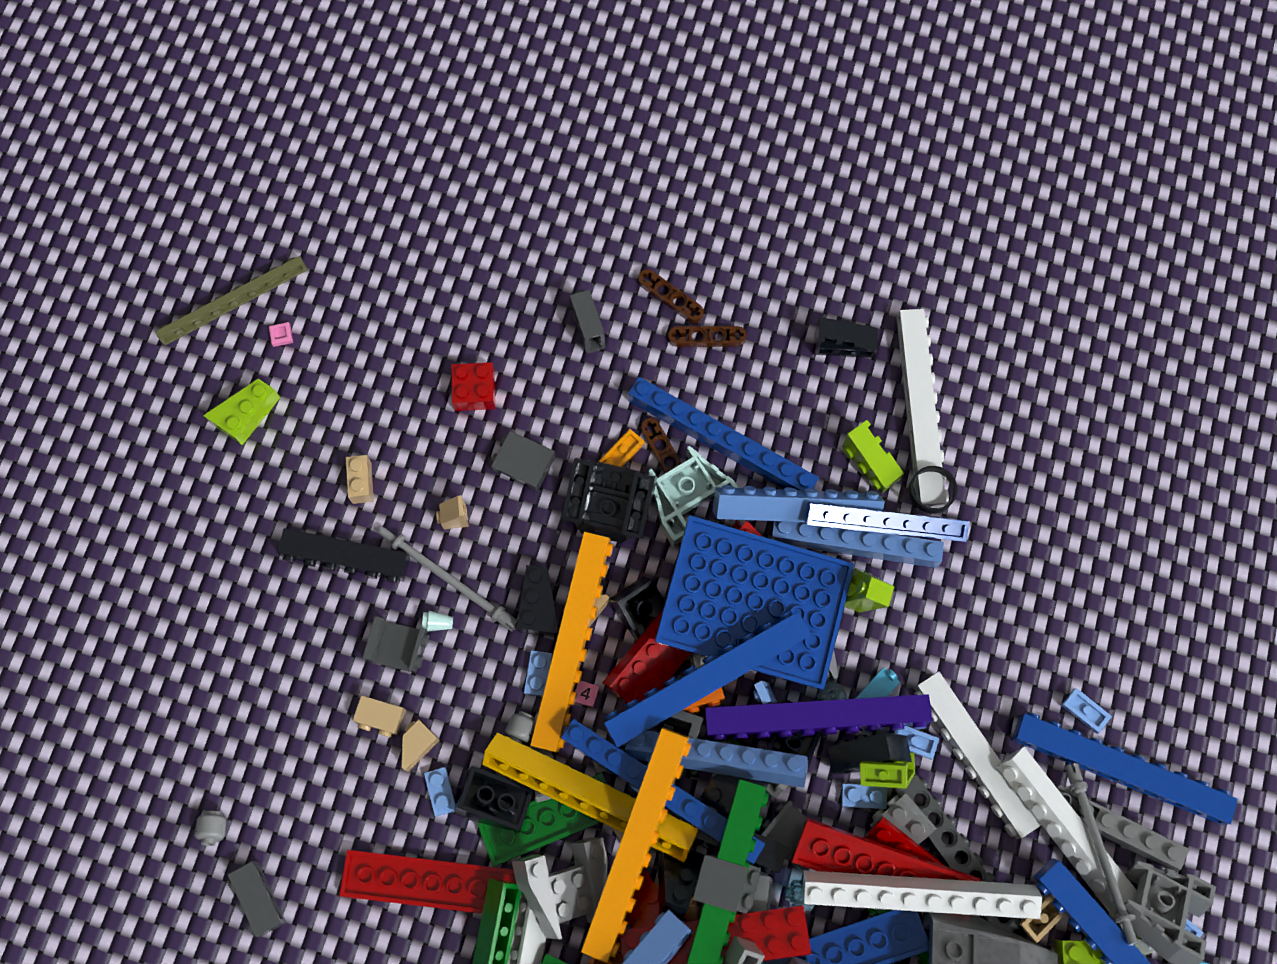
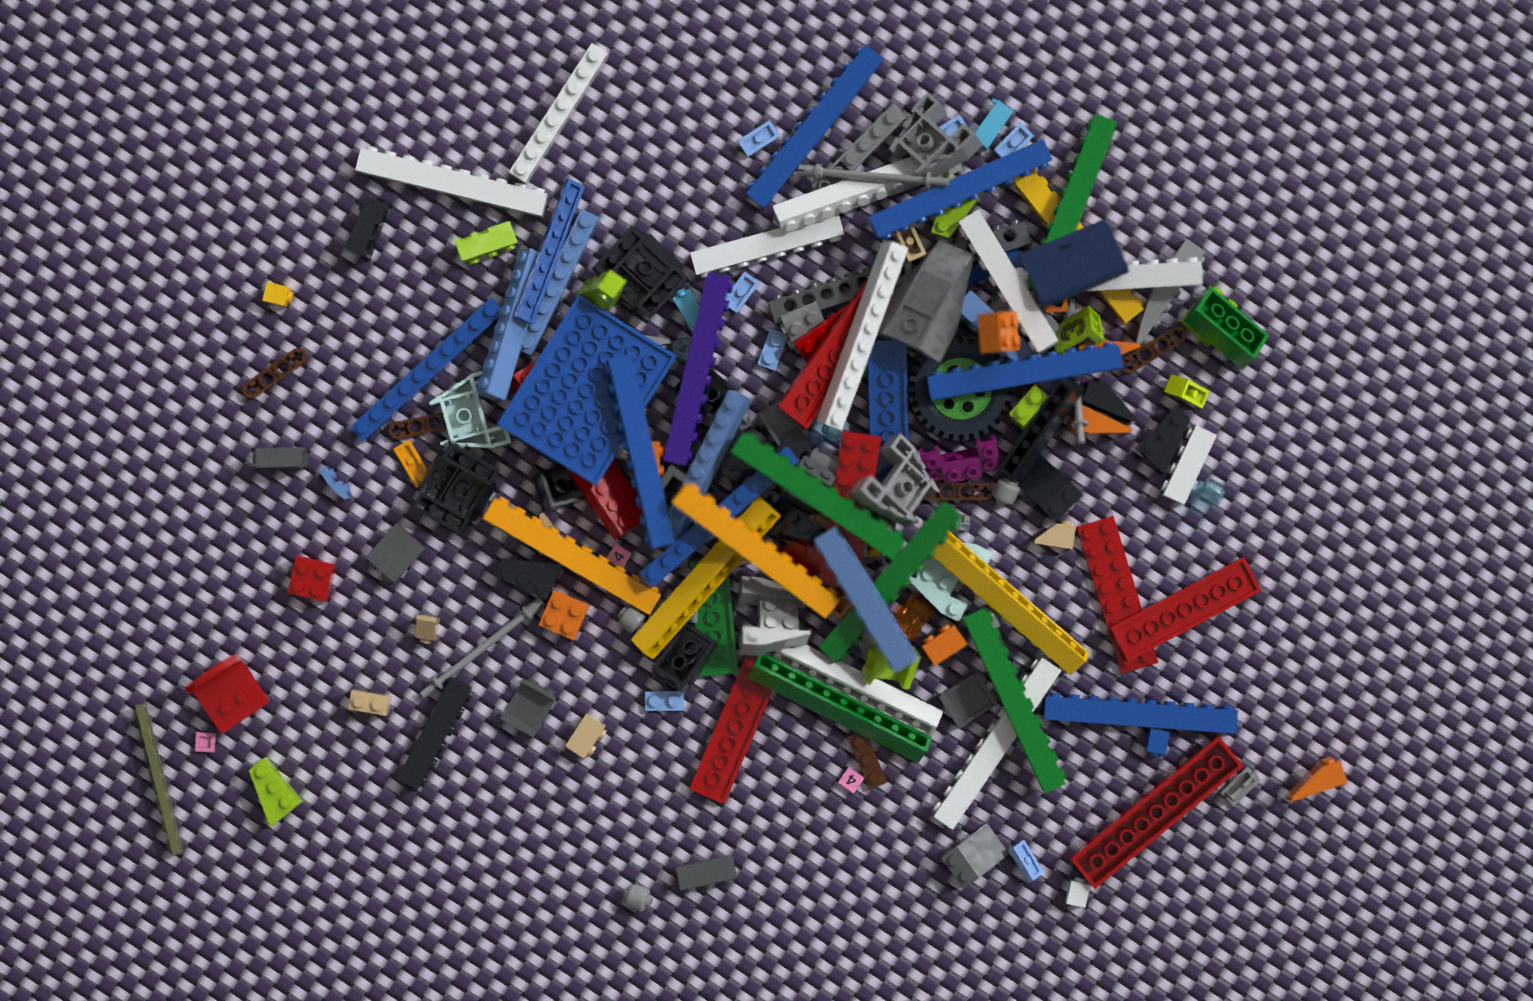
camera: 80 degrees left, 15 degrees up
tan slope [402,720,440,772] -> none
light aqua cone [422,610,453,632] -> none
light blue plate [524,650,553,697] -> none
reddish brown beam [668,326,747,347] -> none
dark grey sticker [693,855,748,913] -> none
light blue plate [753,681,777,704] -> none
black wedge [828,729,912,775] -> none
lime panel [860,752,915,788] -> none
black tyre [909,466,958,514] -> none
none -> red piece [184,654,269,733]
none -> yellow brick [262,282,294,307]
none -> medium blue slope [319,466,352,500]
none -> white brick [509,43,609,185]
none -> orange brick [539,590,590,640]
none -> black slope [592,226,688,321]

